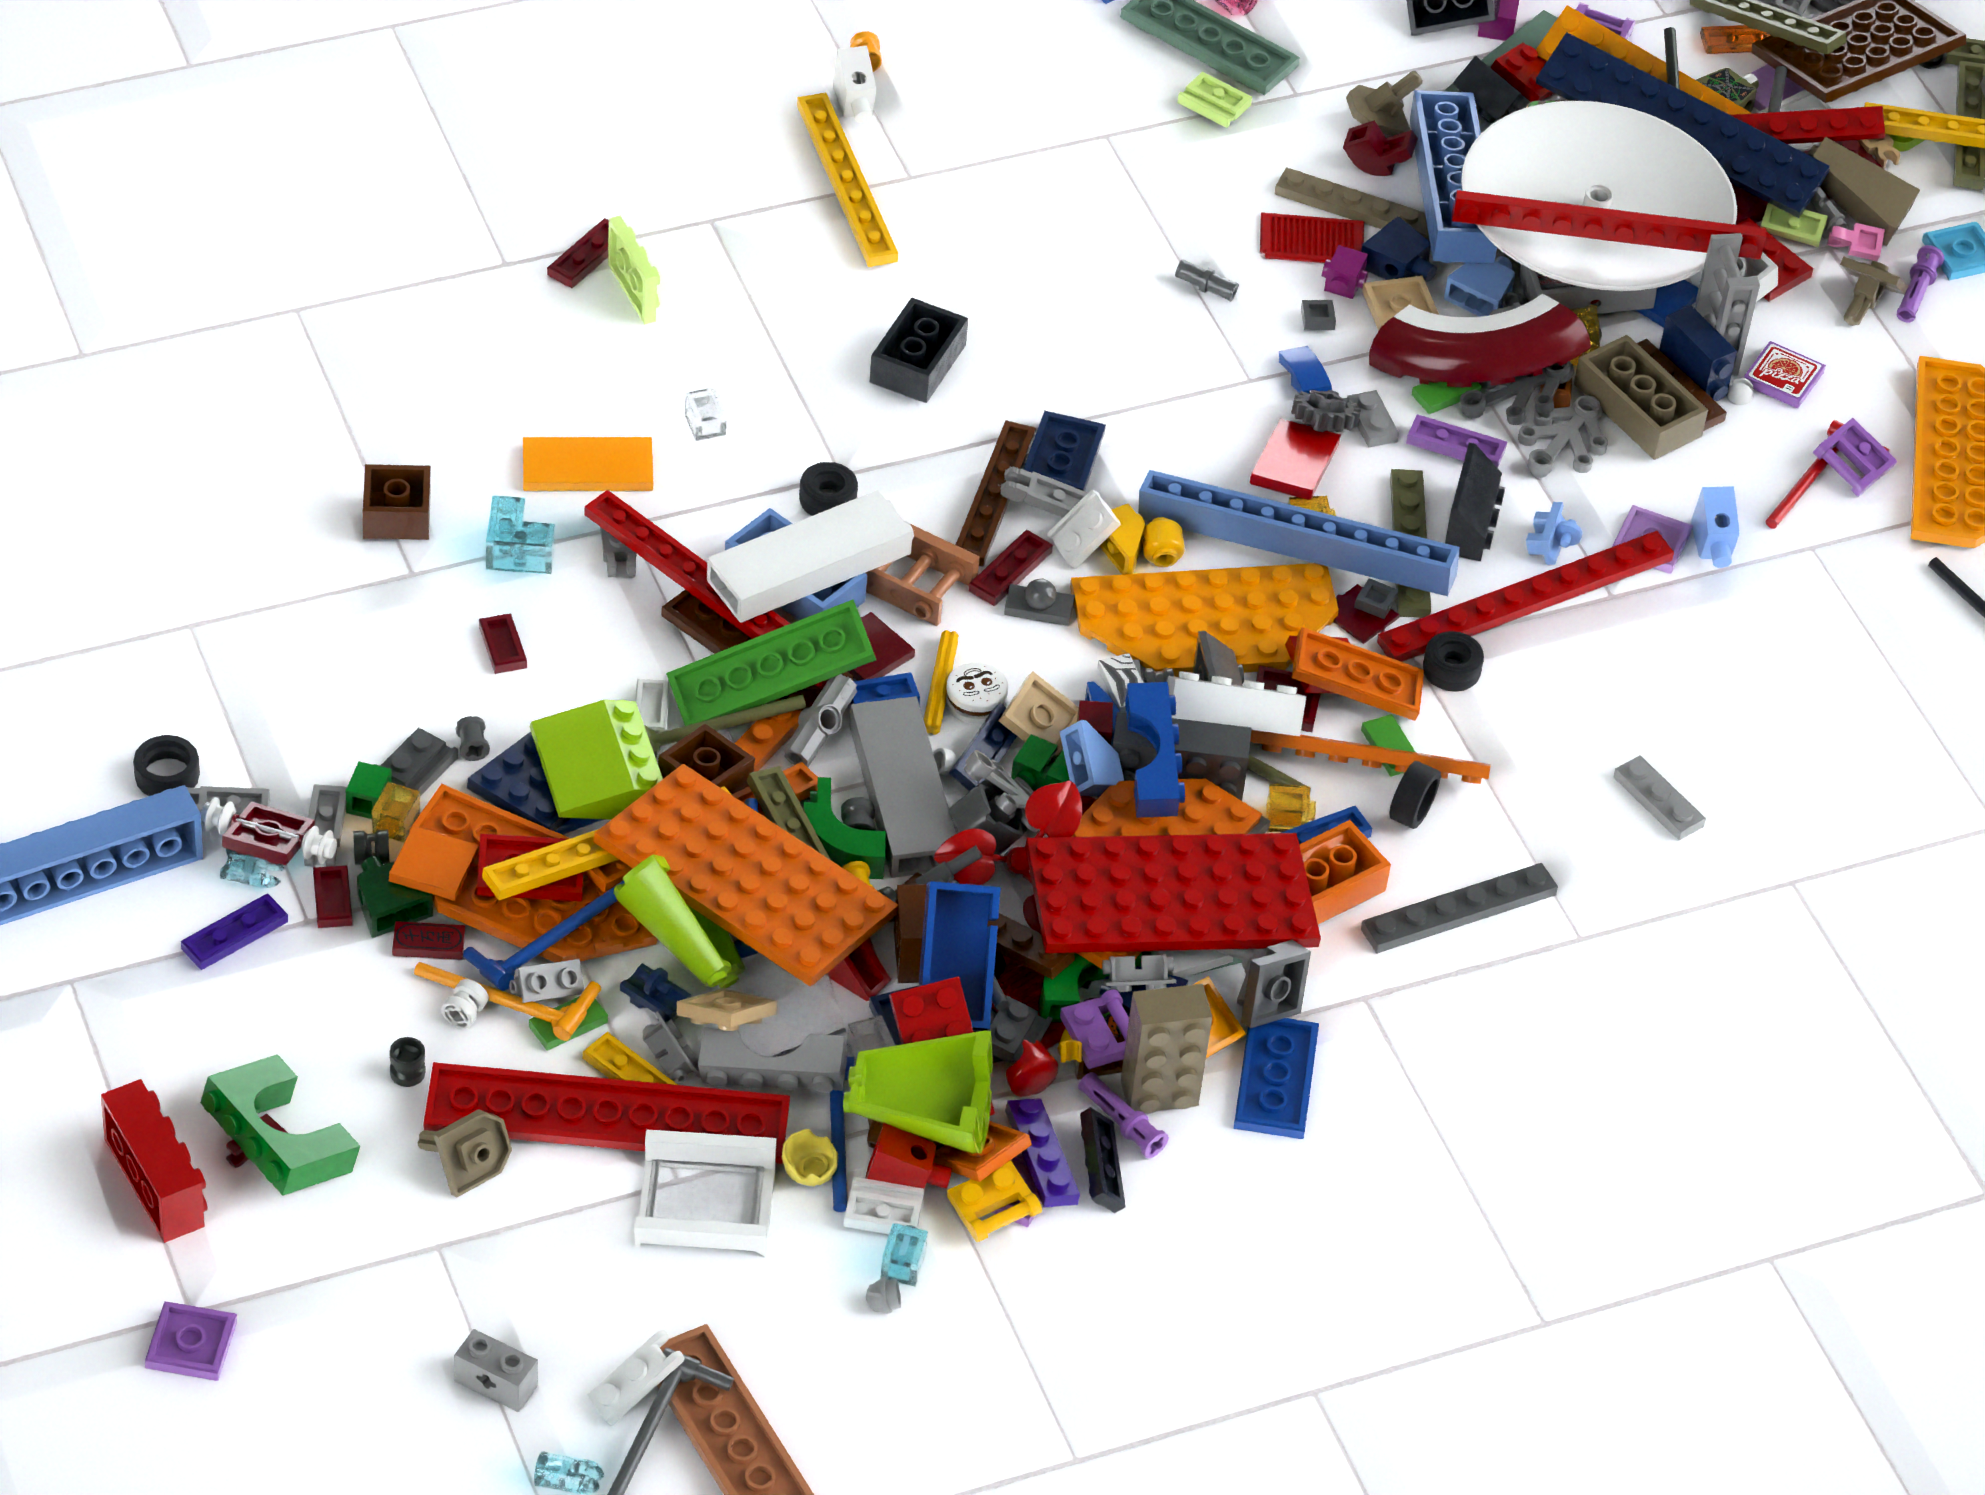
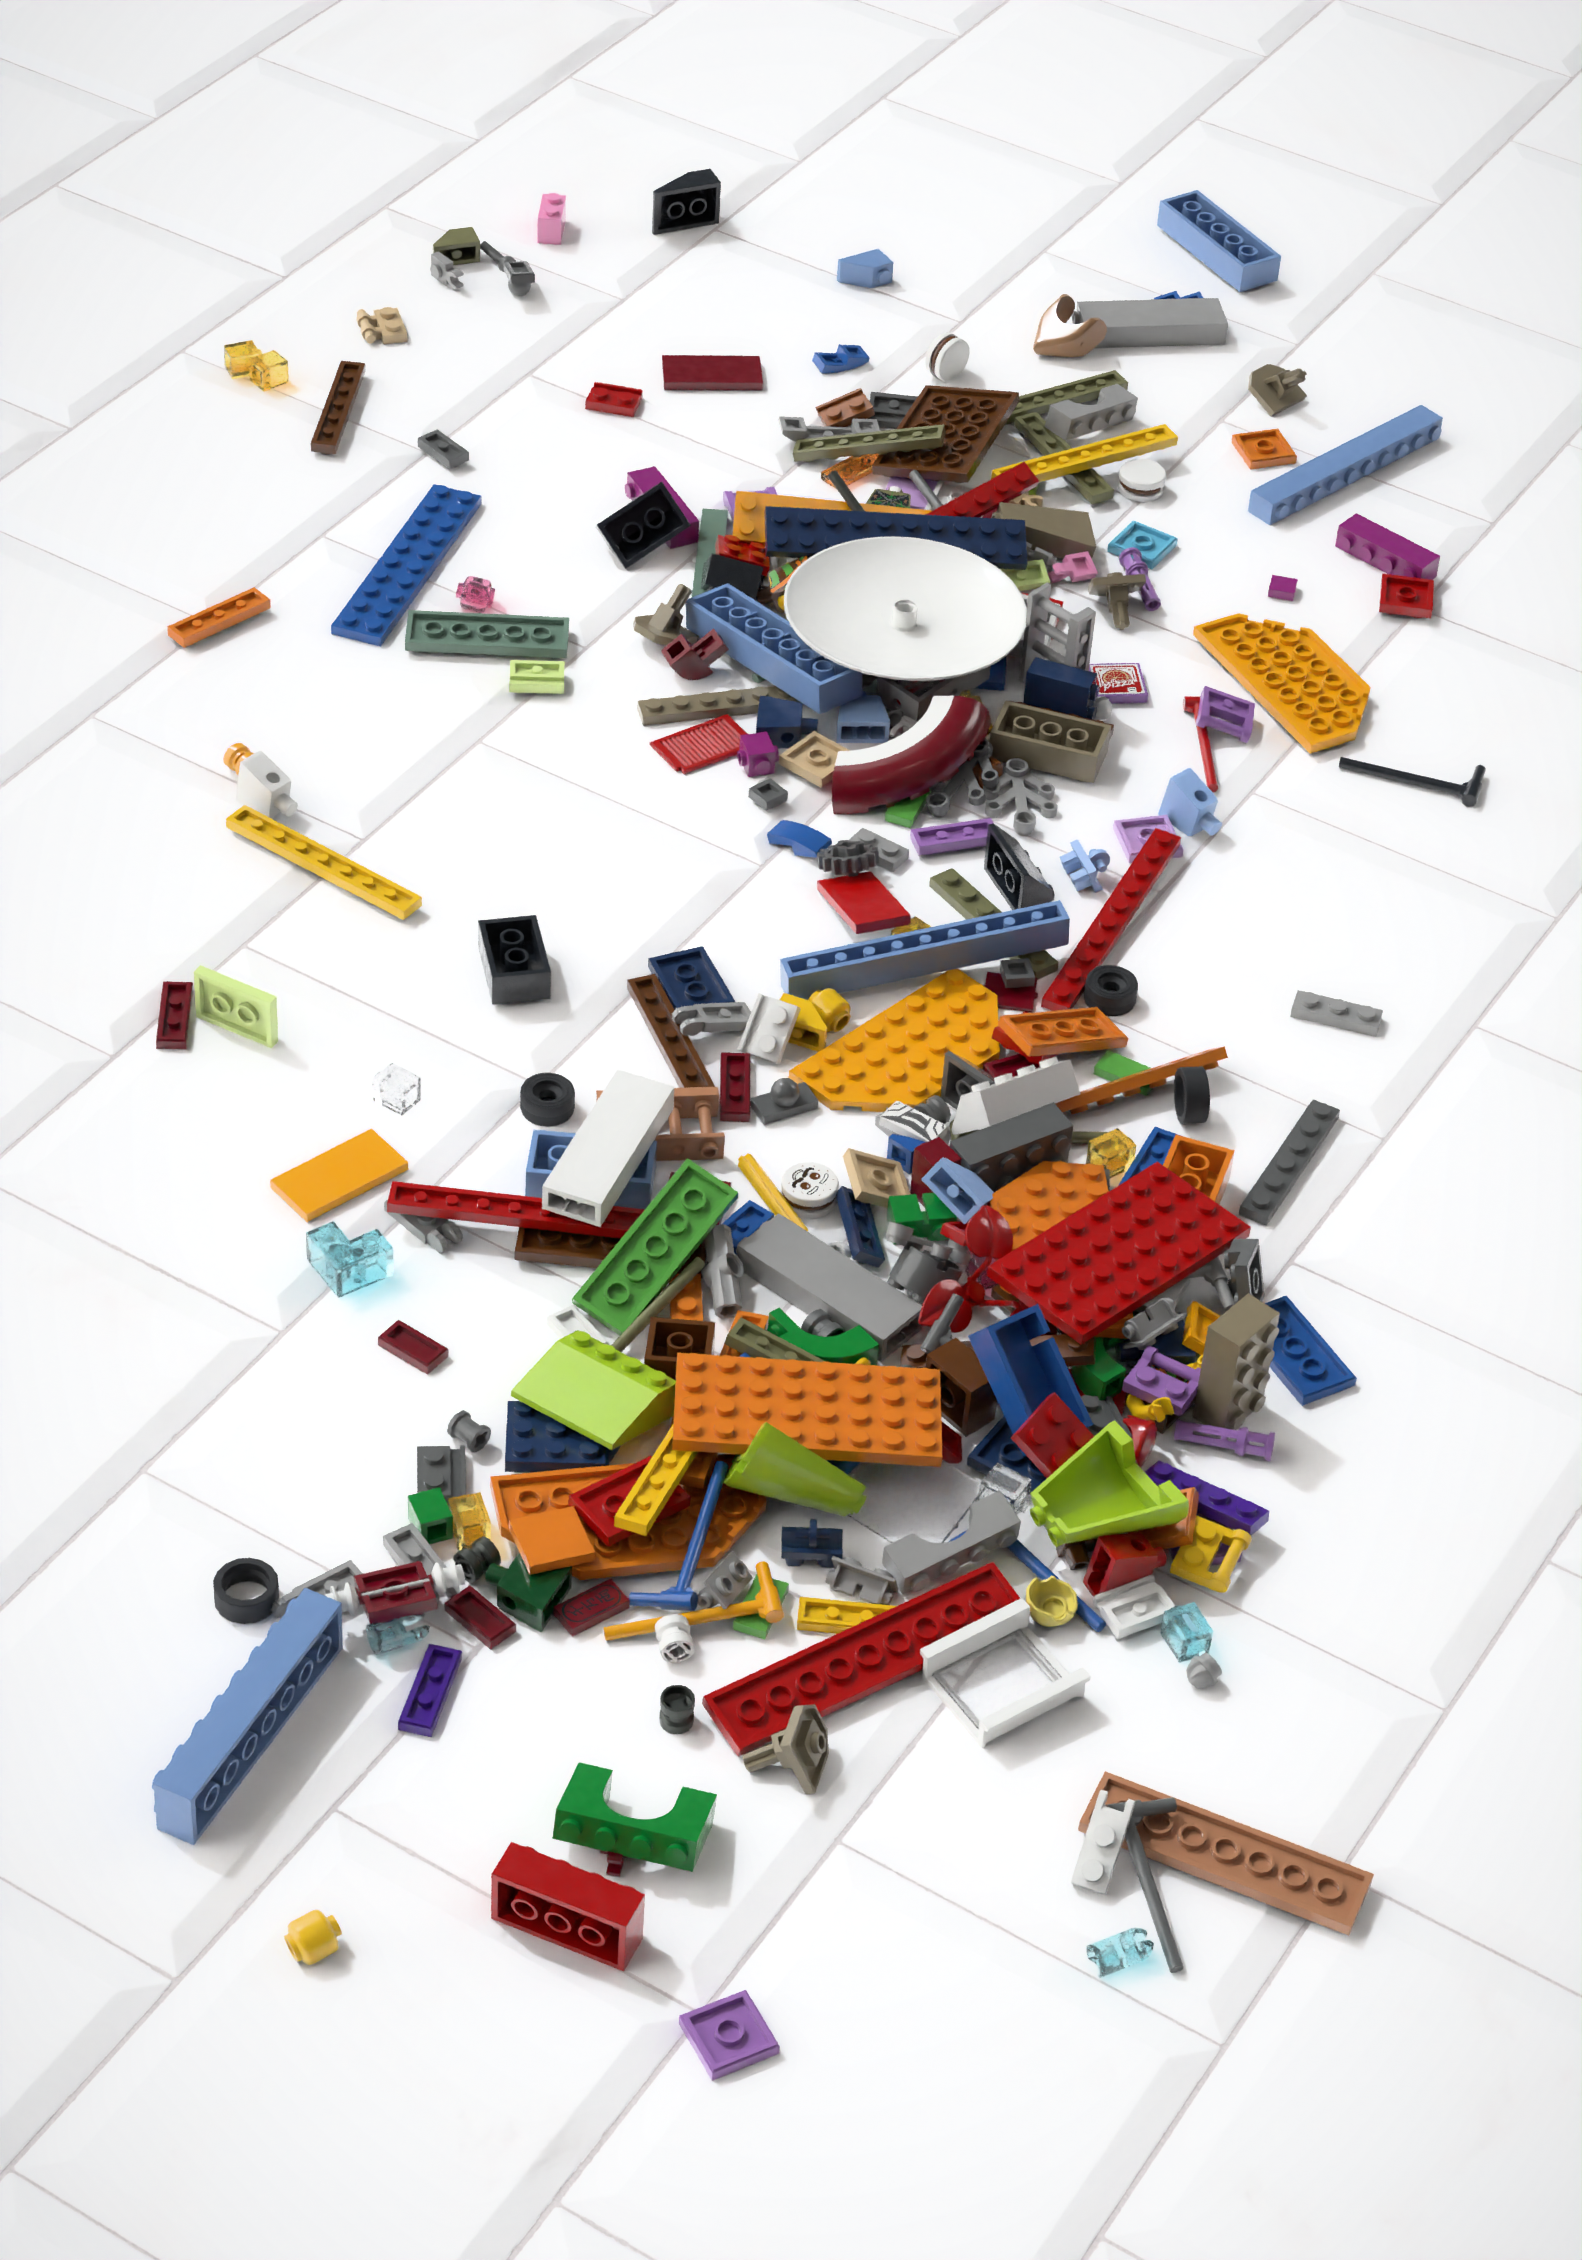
camera: 35 degrees left, 5 degrees down
reddish brown brick [362,464,431,540] -> none
light grey brick [454,1329,538,1412] -> none
tan plate [677,988,777,1031] -> none
black plate [1080,1107,1126,1213] -> none
blue arch [1125,682,1185,818] -> none
dark grey pin [1175,259,1239,302] -> none
red plate [1452,190,1766,260] -> none

